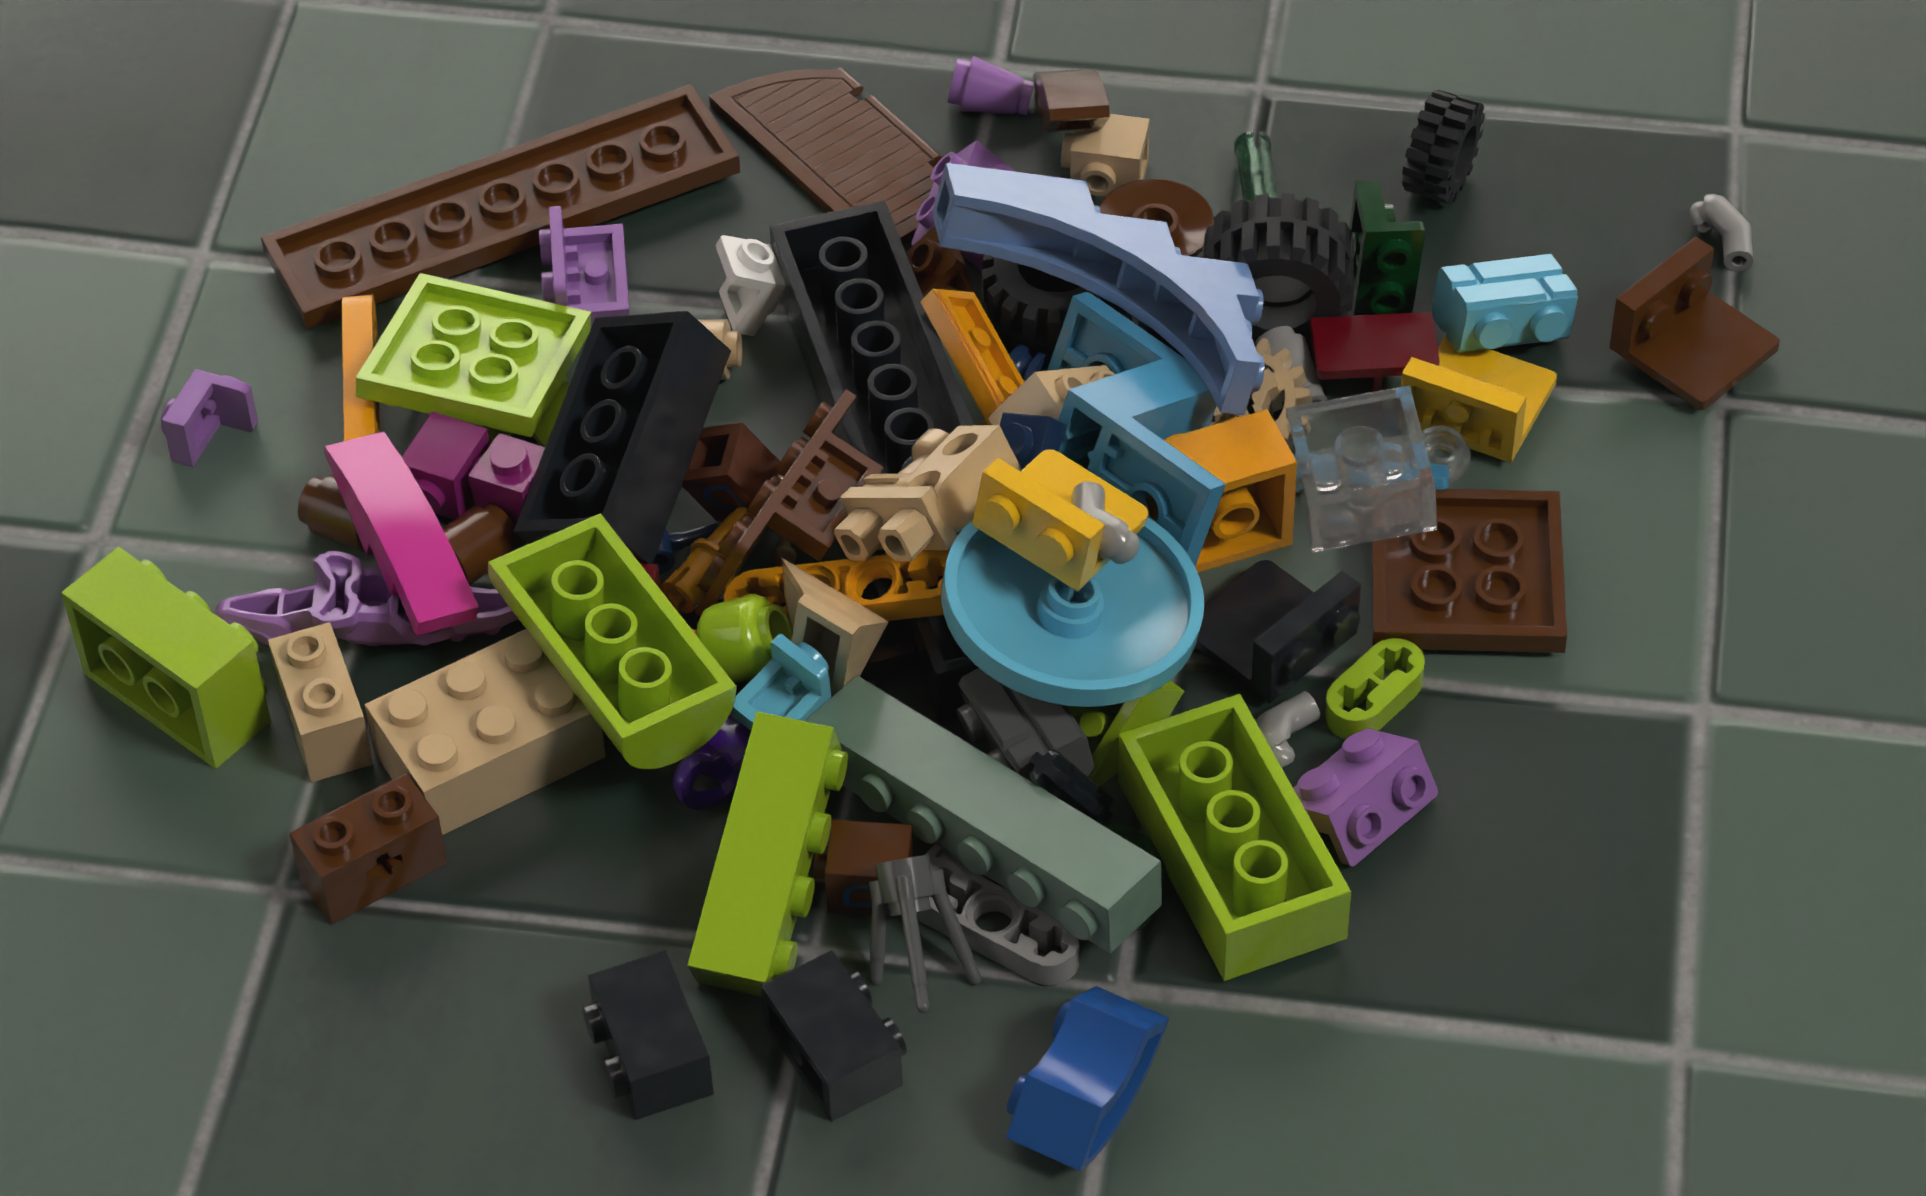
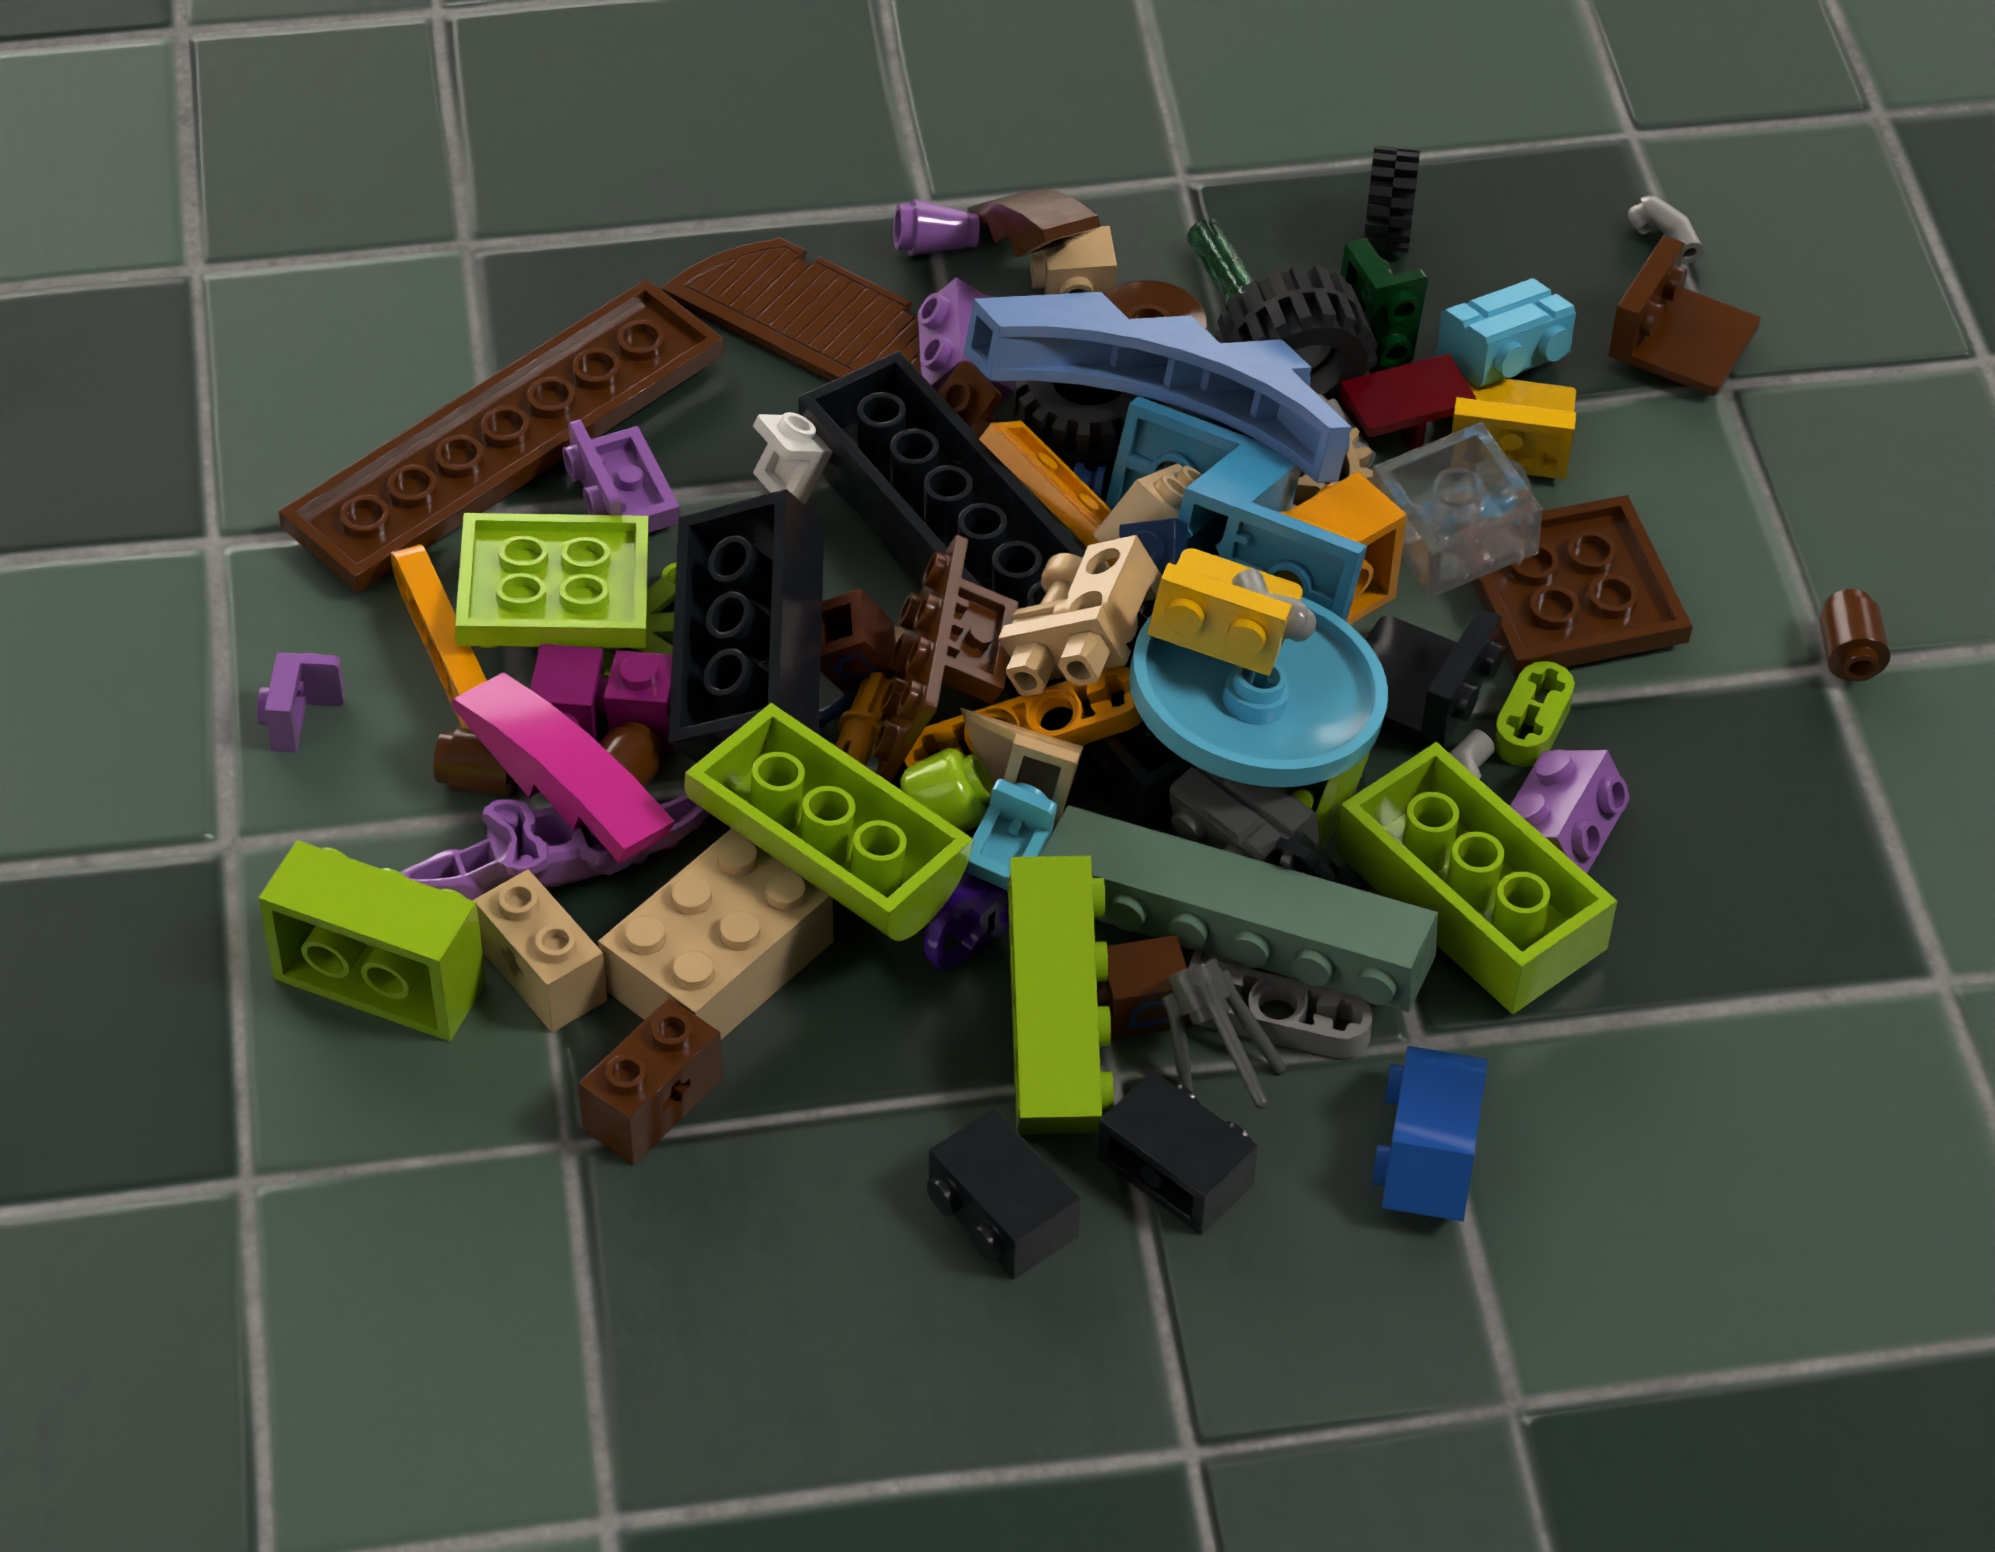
camera: 20 degrees left, 0 degrees up
none -> reddish brown brick [1819,589,1891,682]

